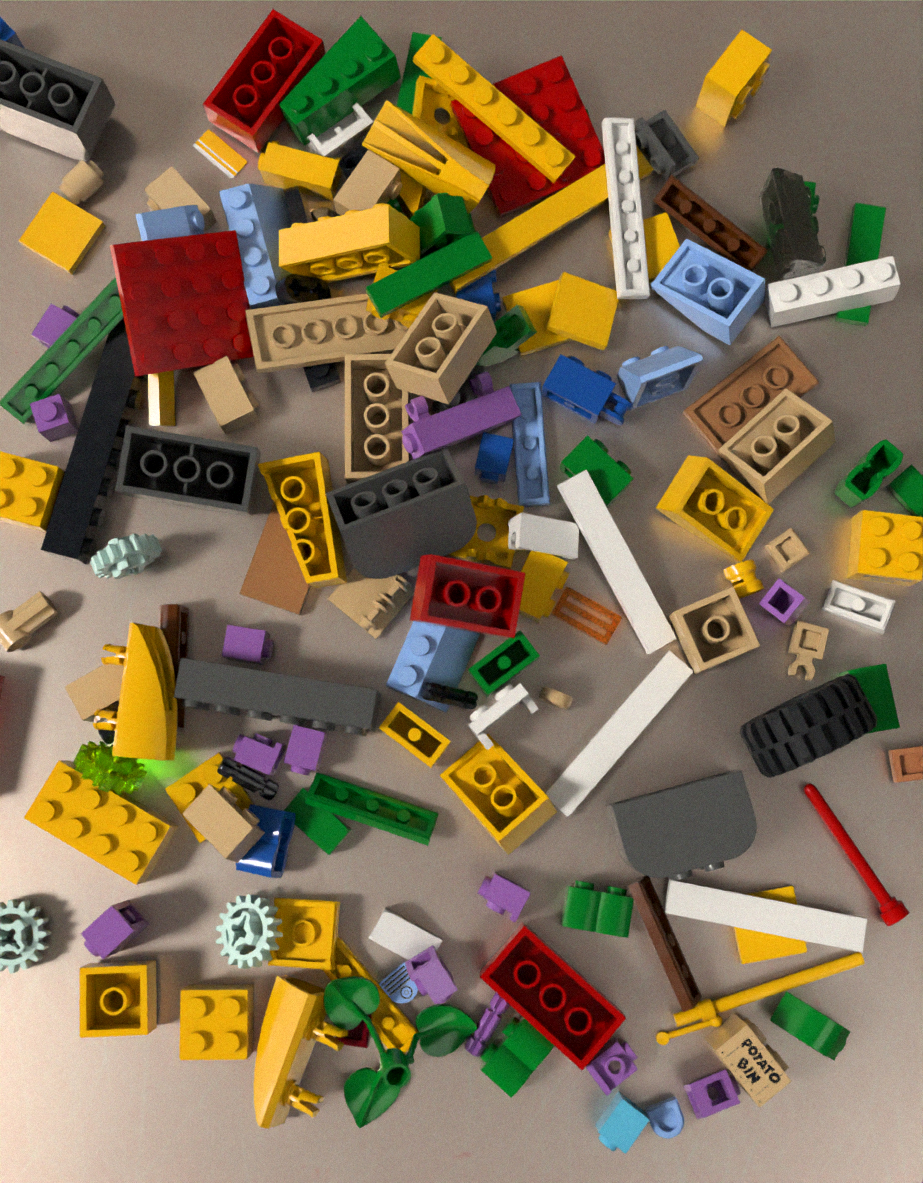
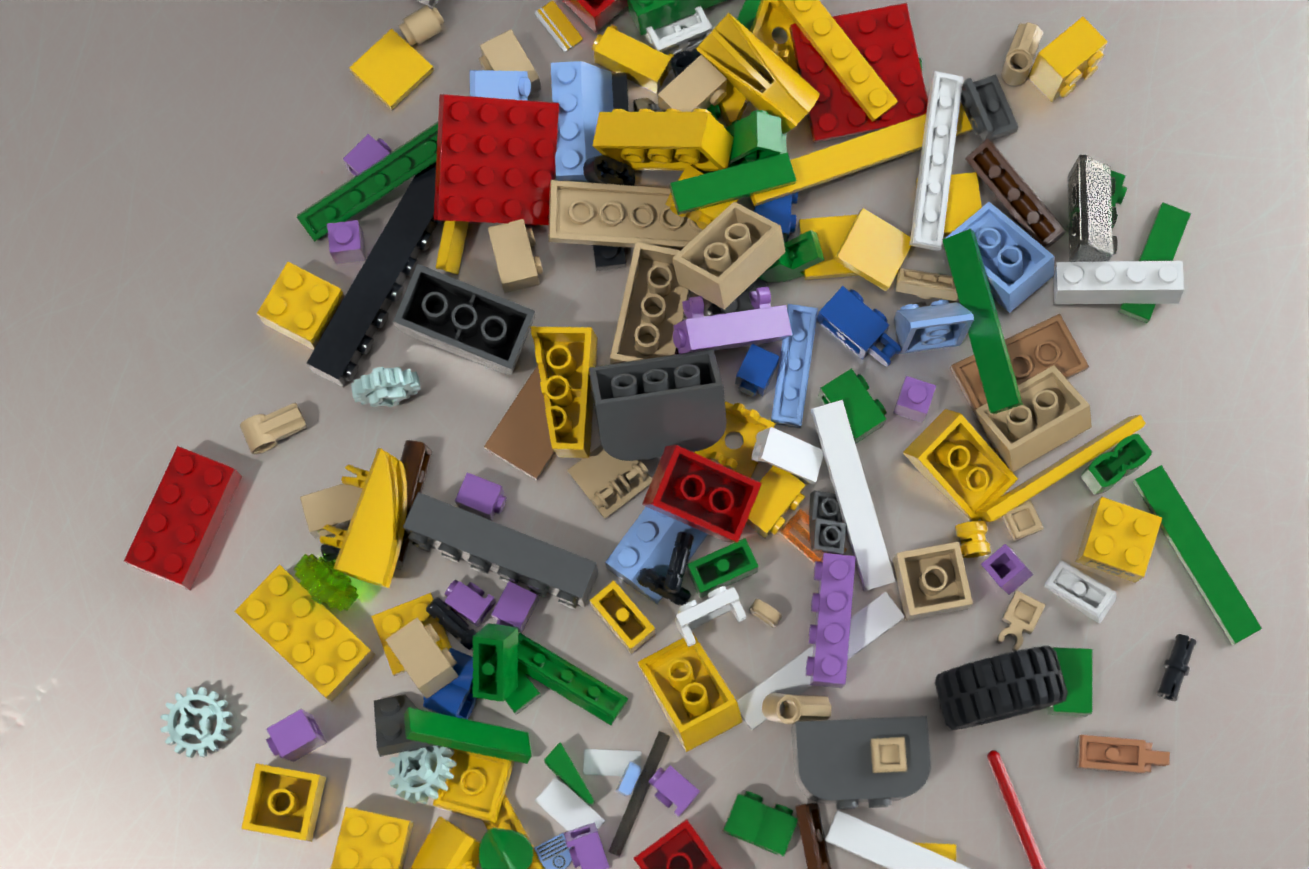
camera: 10 degrees right, 5 degrees down
none -> dark grey wing [374,694,434,757]
none -> green tile [404,707,532,764]
none -> green brick [473,623,518,702]
none -> green slope [544,742,595,806]
none -> white sticker [583,749,642,777]
none -> clear smoke bar [608,731,671,857]
none -> light blue tile [615,761,641,796]
none -> black axle [663,532,694,594]
none -> tan piece [762,692,832,725]
none -> medium lavender brick [806,553,856,688]
none -> dark grey slope [809,490,846,555]
none -> tan tile [870,737,907,773]
none -> medium lavender brick [893,376,936,423]
none -> tan plate [896,268,958,301]
none -> green tile [943,229,1023,414]
none -> yellow tile [977,414,1146,522]
none -> tan piece [1001,22,1044,86]

